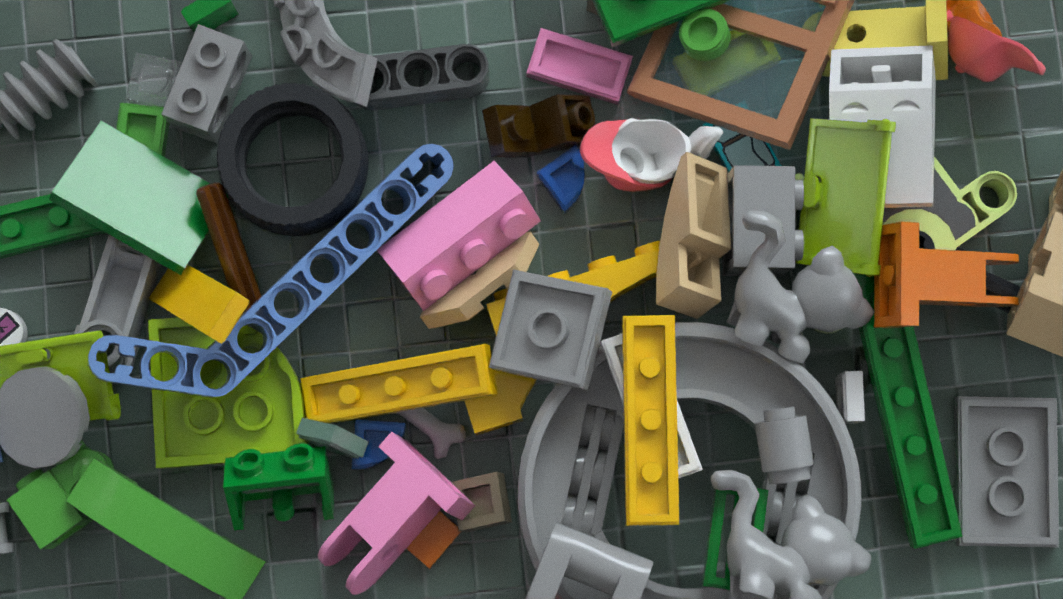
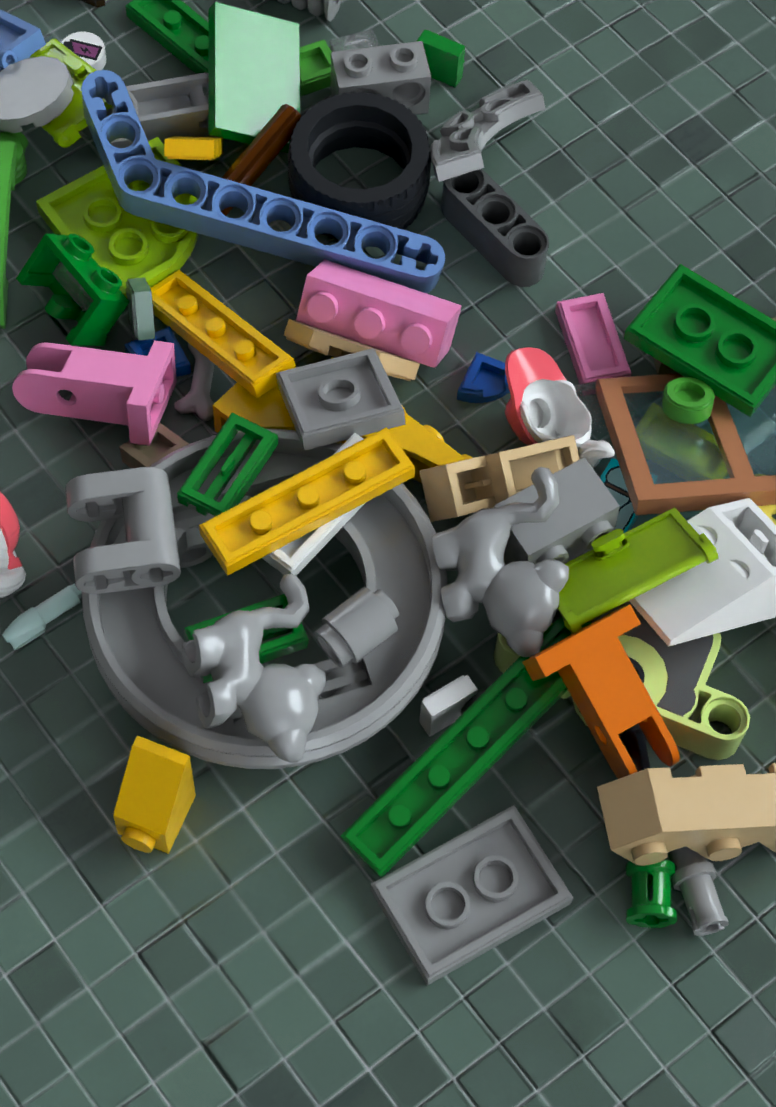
camera: 55 degrees right, 20 degrees down
orange tile [406,511,461,569] -> none
dark brown slope [482,94,596,158] -> none
none -> green tile [177,413,278,516]

